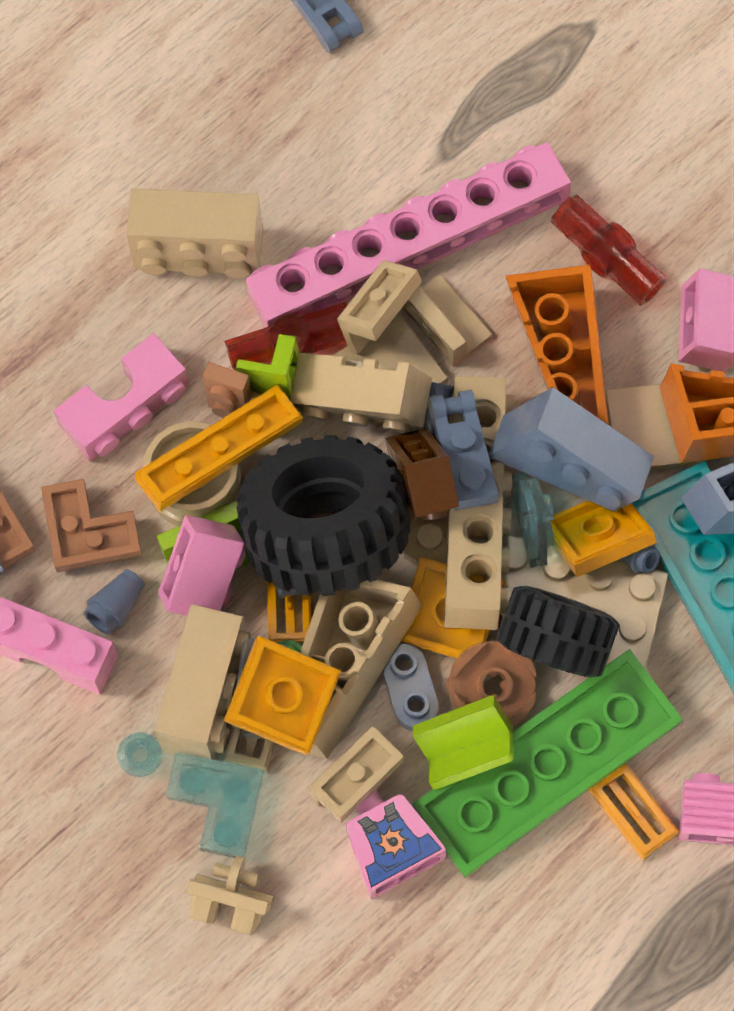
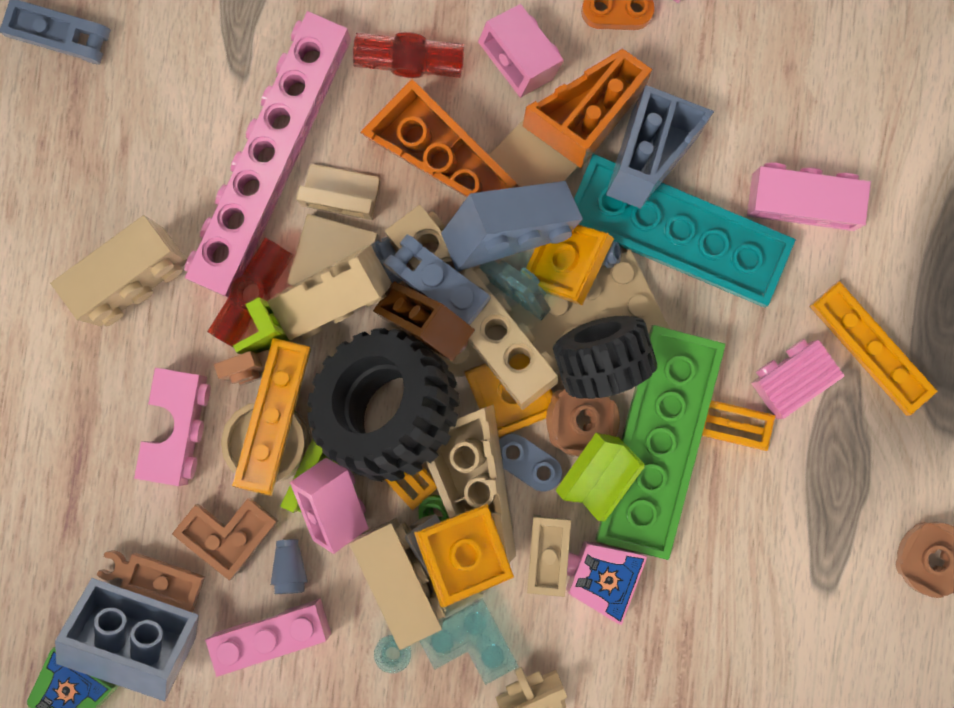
camera: 45 degrees left, 15 degrees up
tan panel [337,260,422,354] -> none

